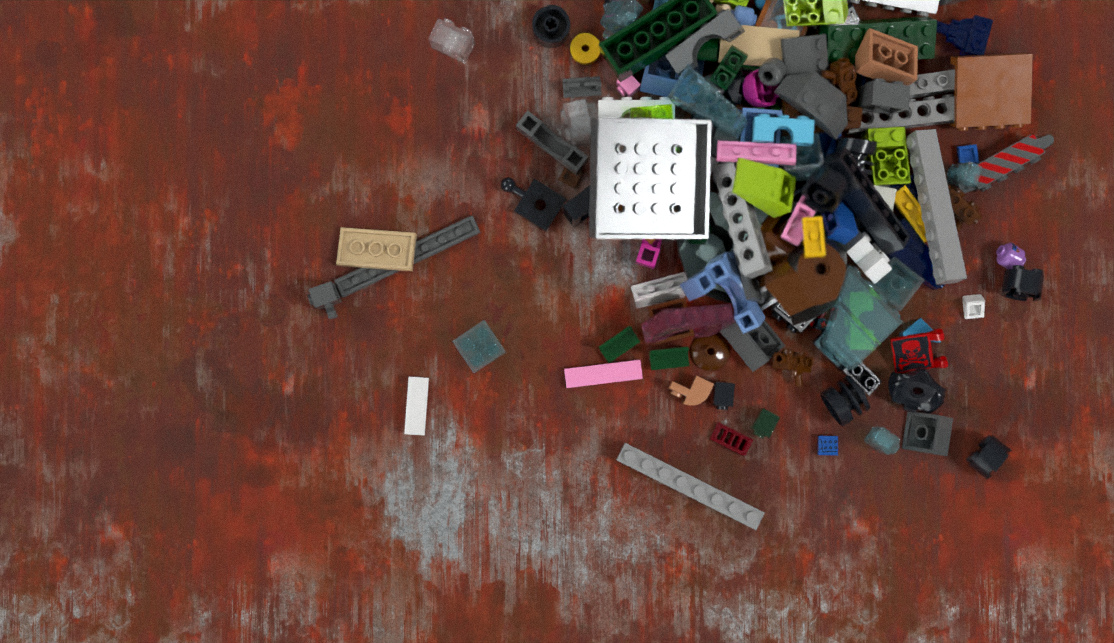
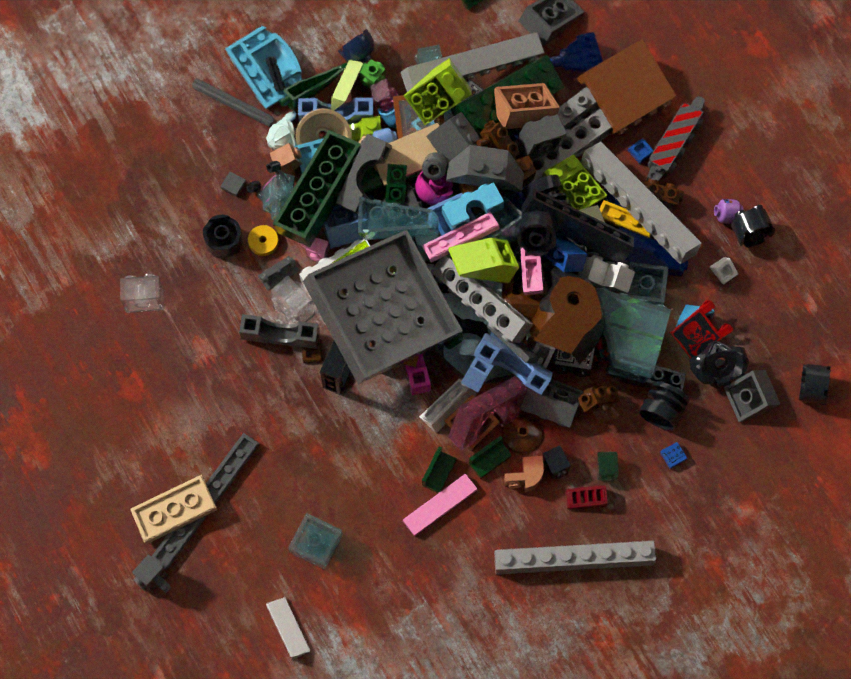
camera: 30 degrees left, 15 degrees down
black plate [500,177,566,231] -> none
yellow plate [801,217,826,258] -> none
clear light blue brick [864,426,900,455] -> none
clear light blue plate [947,162,983,187] -> none

